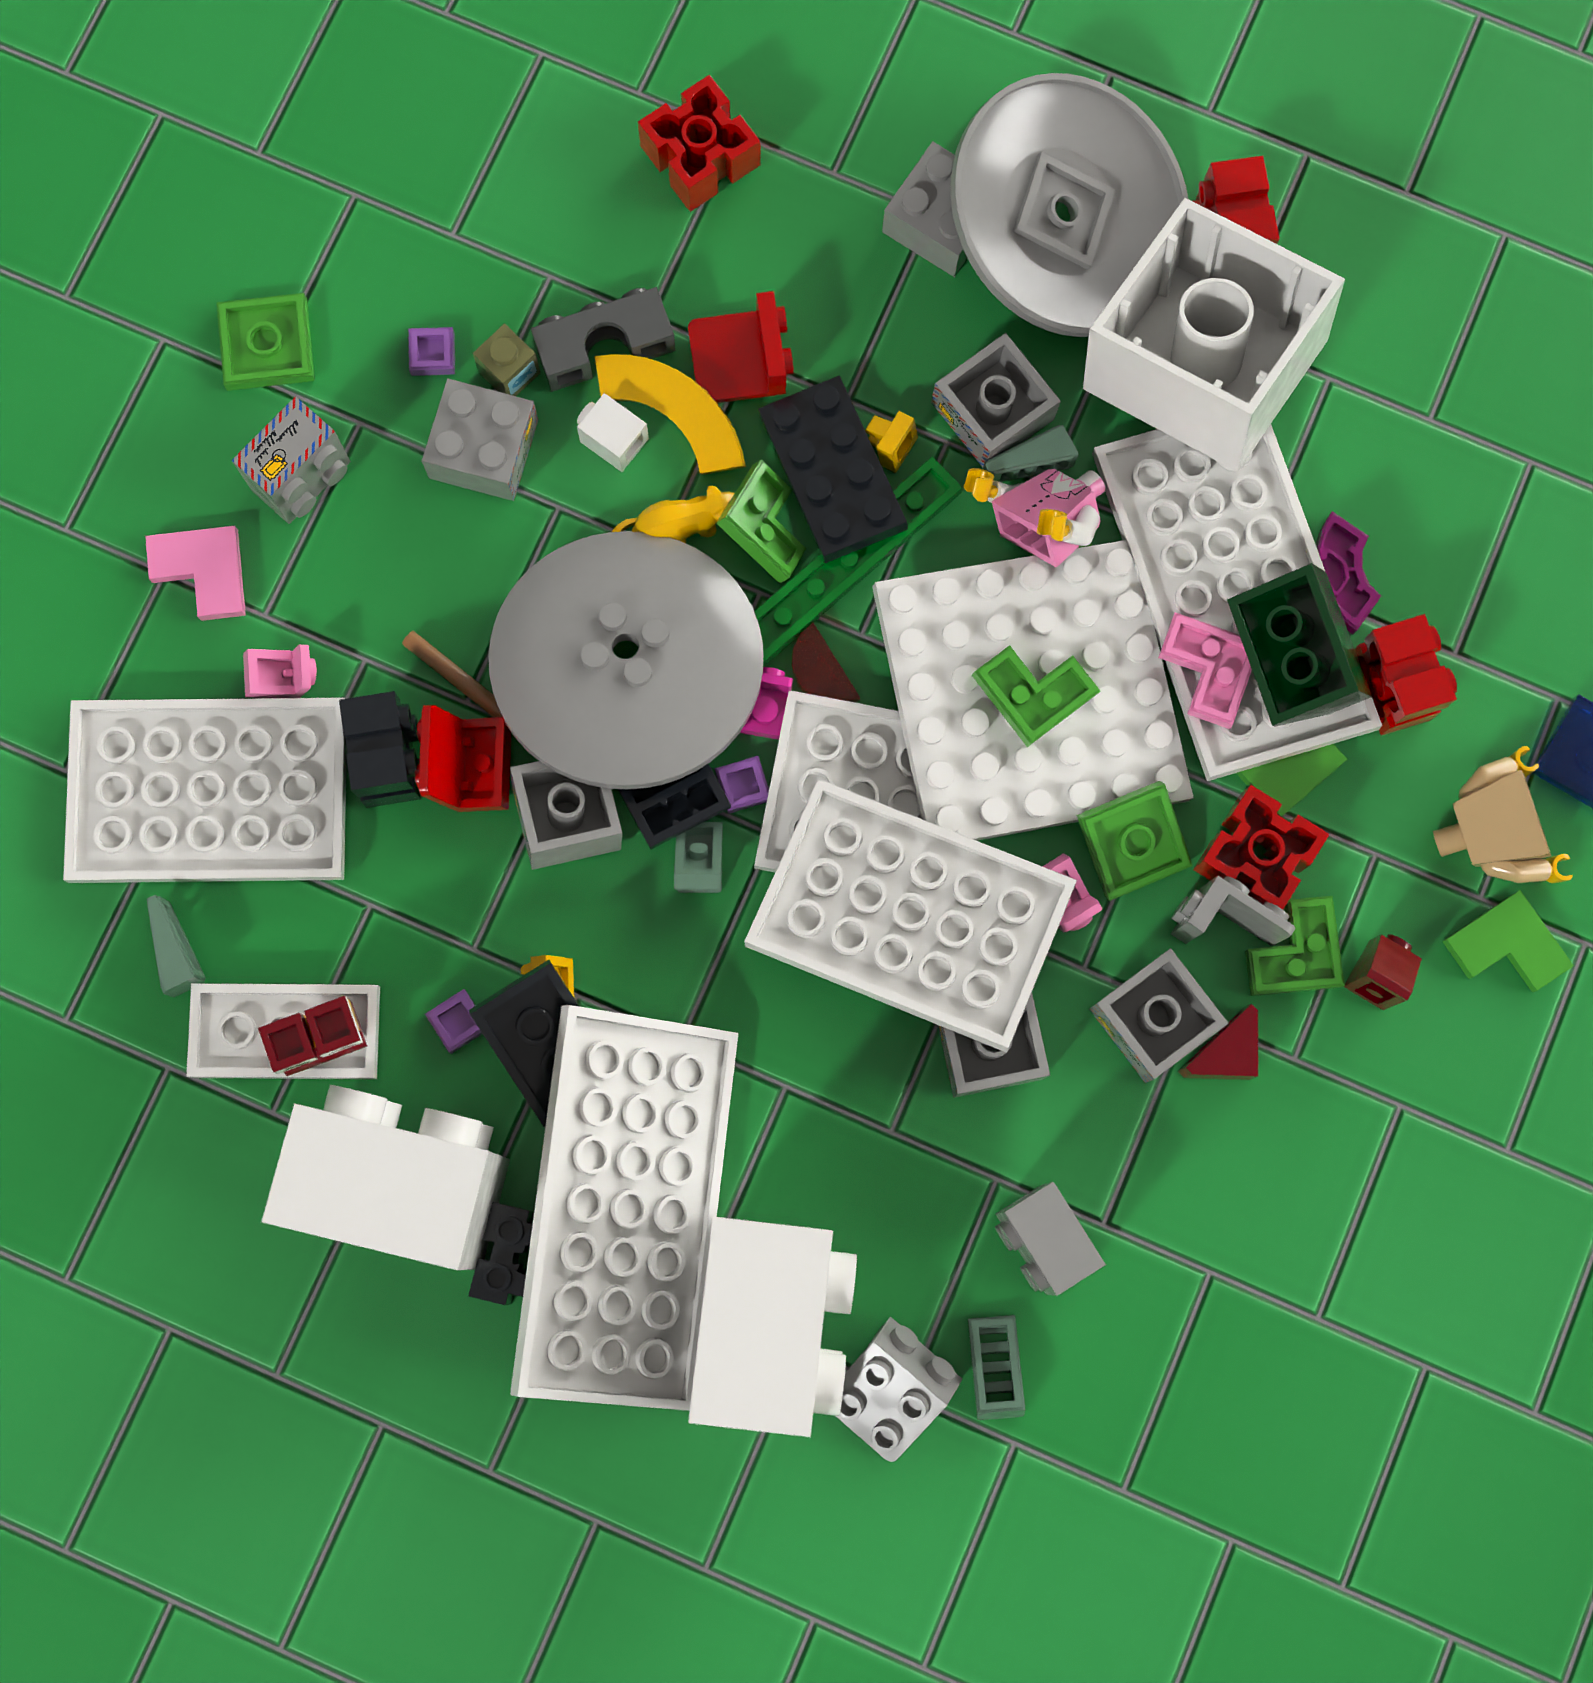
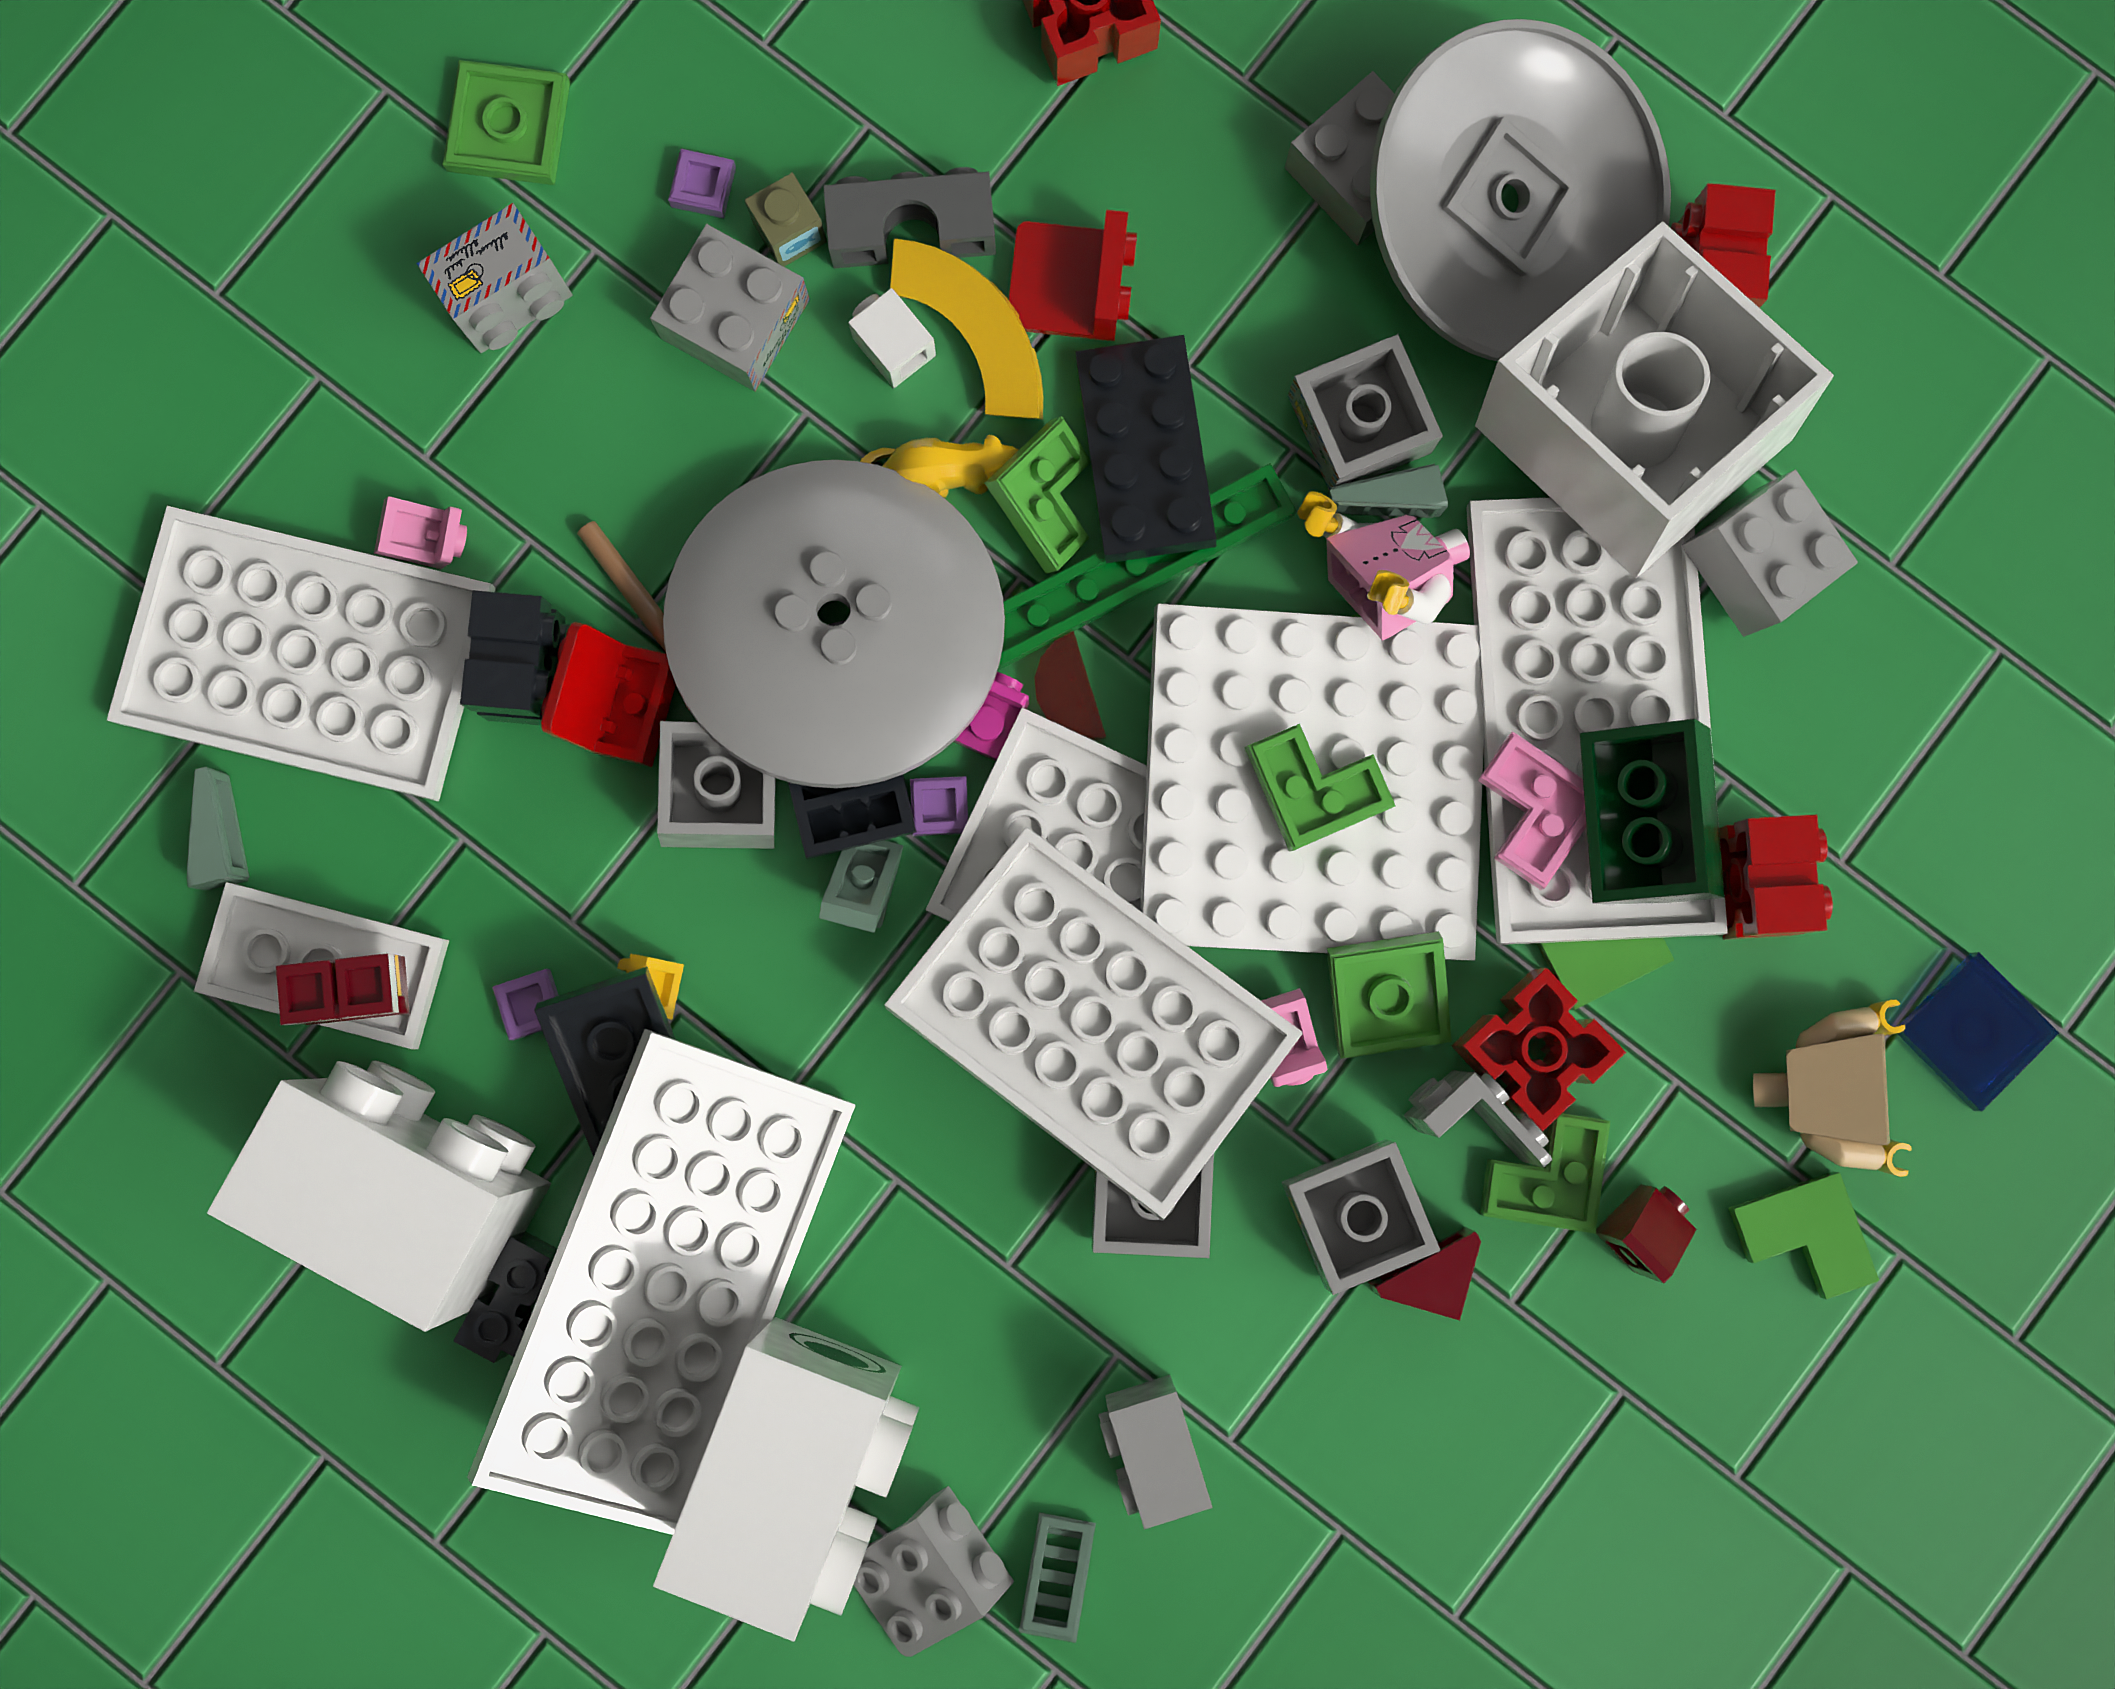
camera: 15 degrees right, 5 degrees up
bright pink tile [145,526,246,621] -> none
yellow tile [865,411,918,473] -> none
magenta tile [1316,511,1381,635] -> none
none -> light grey brick [1682,469,1858,637]

